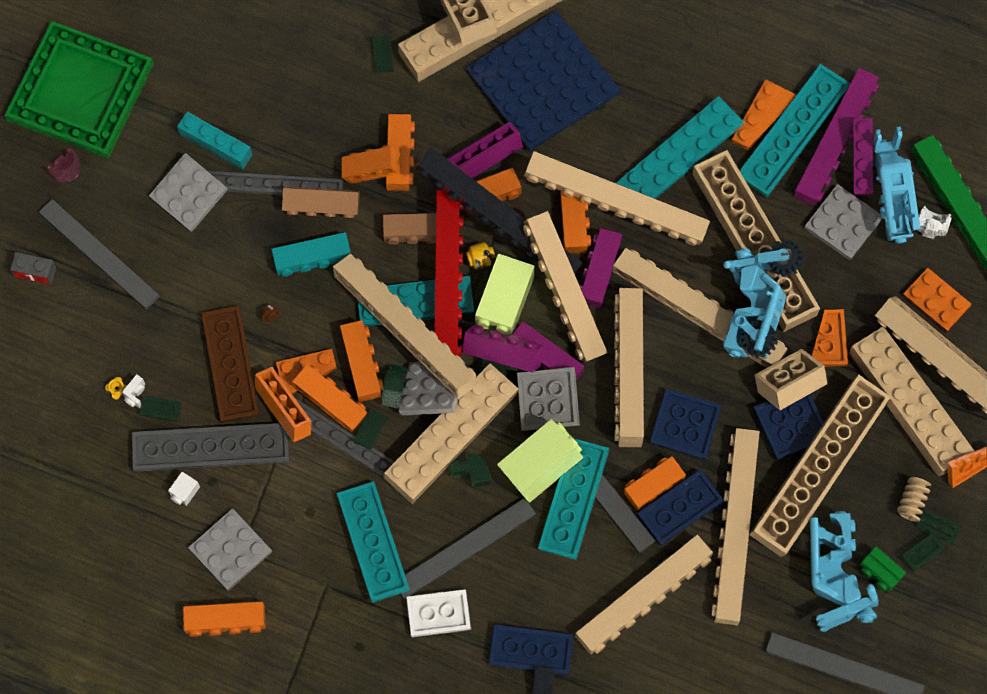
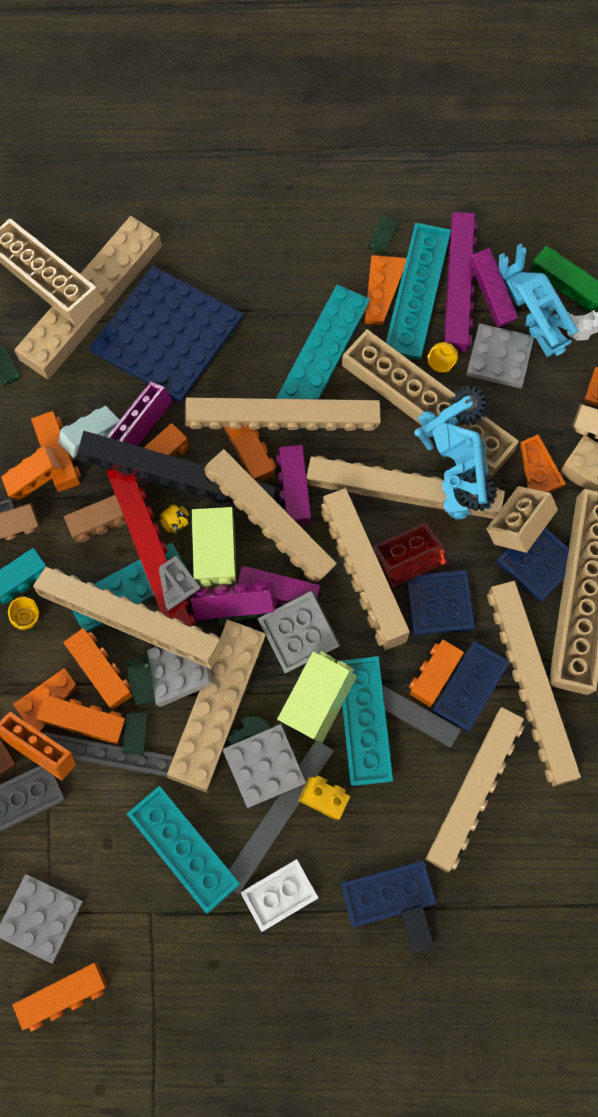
camera: 20 degrees left, 0 degrees up
none -> yellow hair [8,597,40,630]
none -> light aqua brick [58,406,120,458]
none -> light grey wing [159,556,200,611]
none -> light grey plate [222,724,306,808]
none -> yellow brick [297,775,350,820]
none -> clear green plate [368,216,398,254]
none -> clear red brick [372,522,447,587]
none -> yellow hair [428,342,458,372]

